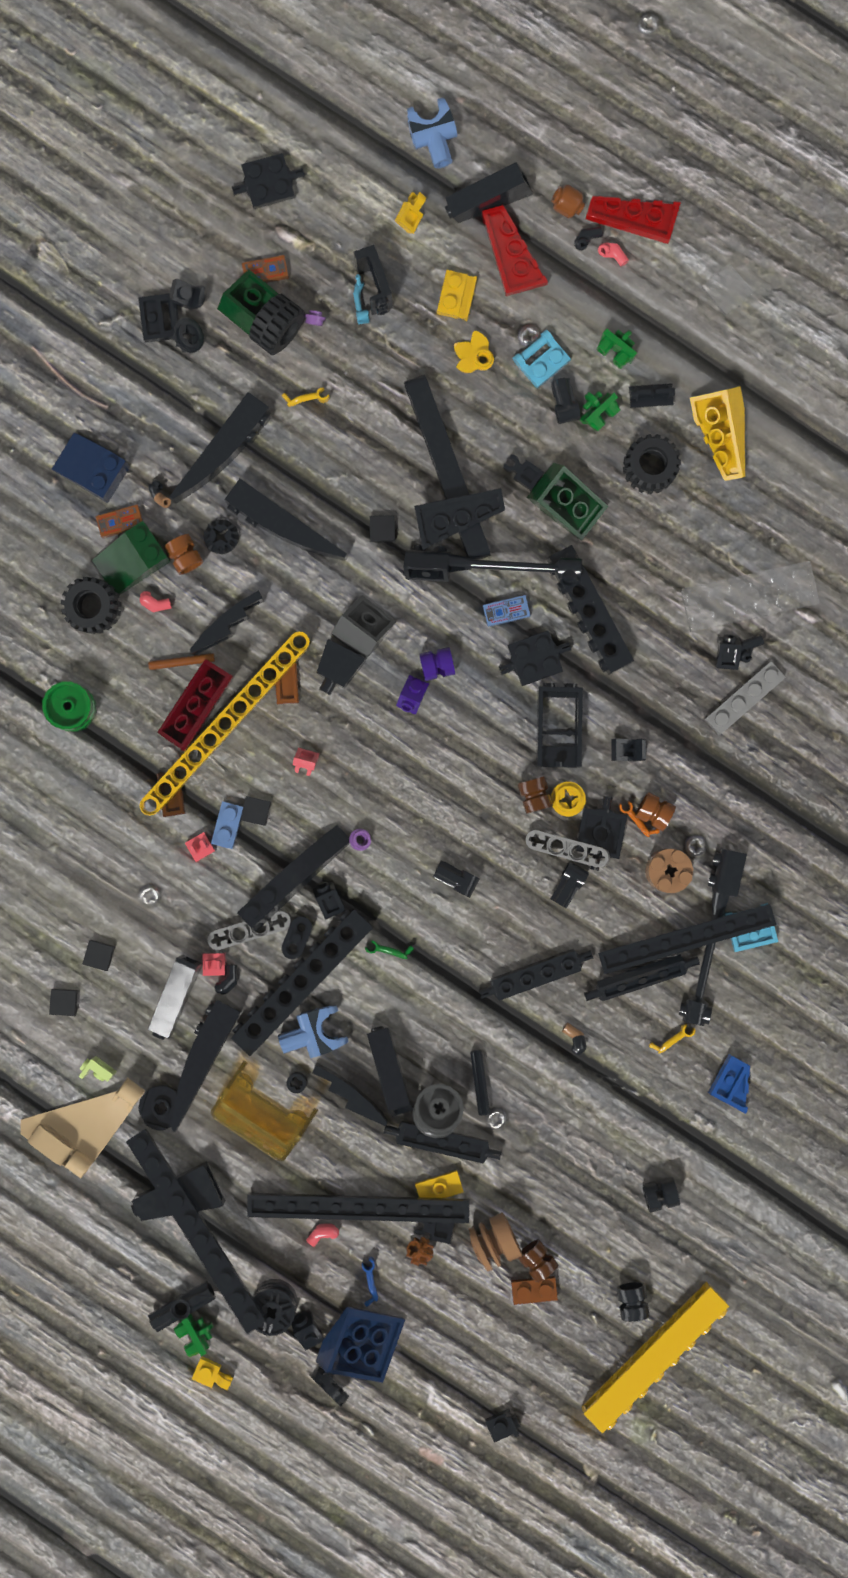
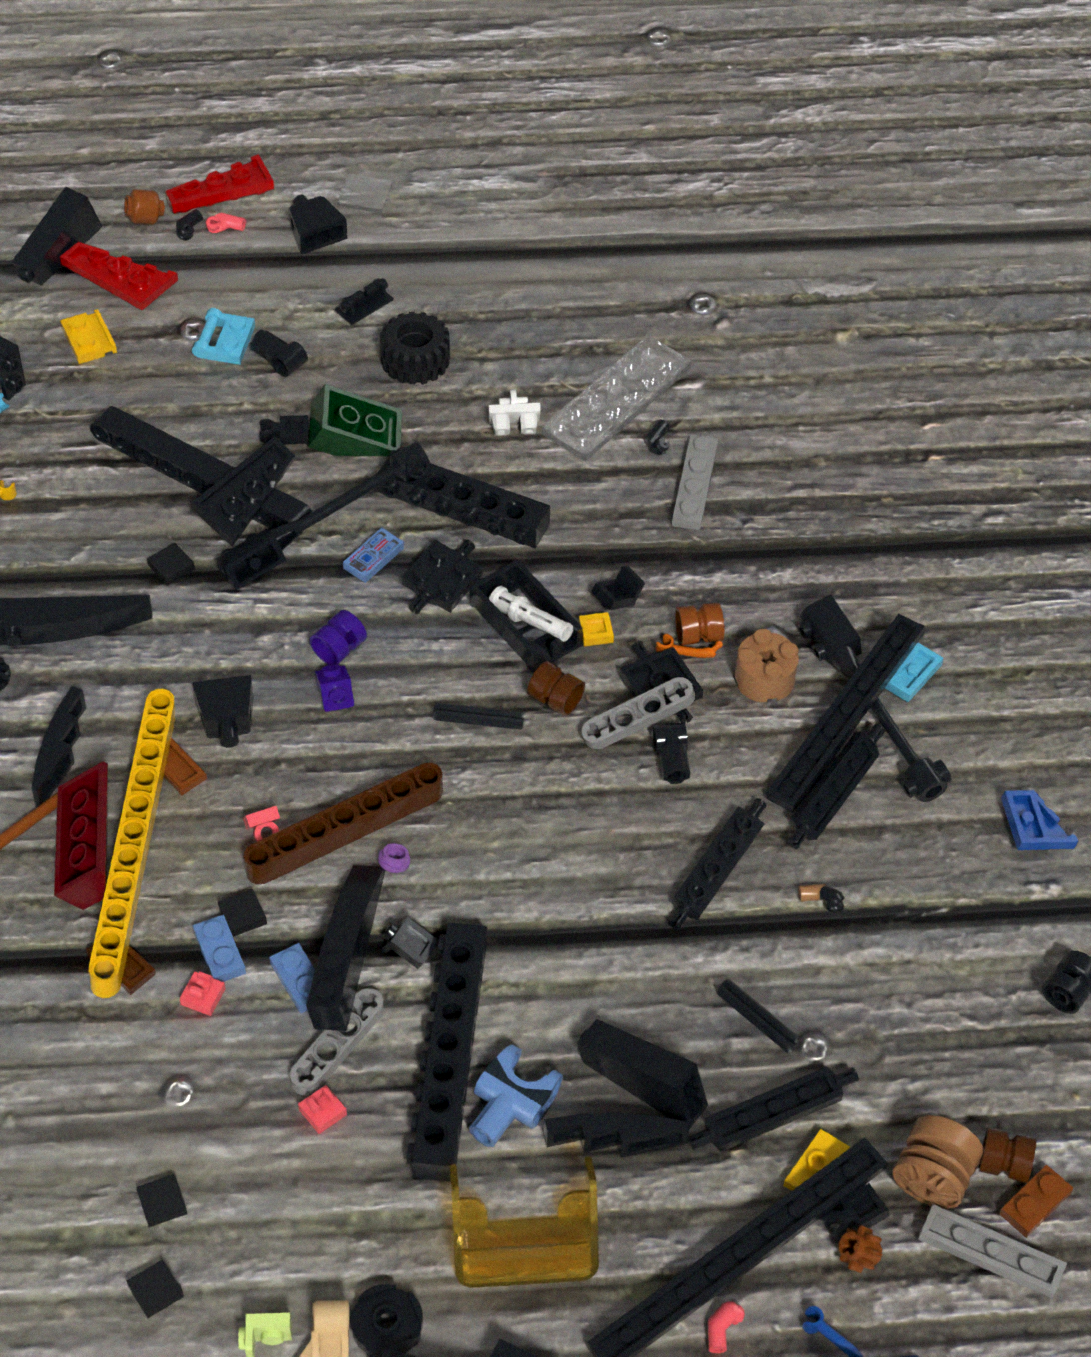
camera: 35 degrees left, 35 degrees down
slope [148,955,203,1040] -> none
black slope [171,1000,241,1132] -> none
black arm [214,964,237,995] -> none
black plate [281,916,312,959] -> none
black bush [286,1072,307,1093] -> none
dark grey slope [331,596,397,659] -> none
green piece [365,940,414,959] -> none
dark grey wheel [413,1084,464,1138] -> none
black piece [433,860,480,898] -> none
yellow plate [454,331,494,373] -> none
yellow gear [551,781,586,817] -> none
green hips [580,391,621,431] -> none
green hips [597,329,637,369] -> none
yellow piece [649,1023,696,1054] -> none
yellow wedge [690,386,745,481] -> none
black bracket [715,634,742,670] -> none
none -> reddish brown beam [244,762,443,885]
none -> medium blue plate [269,943,315,1014]
none -> black torso [289,195,348,254]
none -> black axle [433,702,524,730]
none -> white hips [488,389,540,436]
none -> white pin [489,586,573,642]
none -> yellow plate [579,612,614,647]
none -> light grey plate [918,1204,1067,1299]

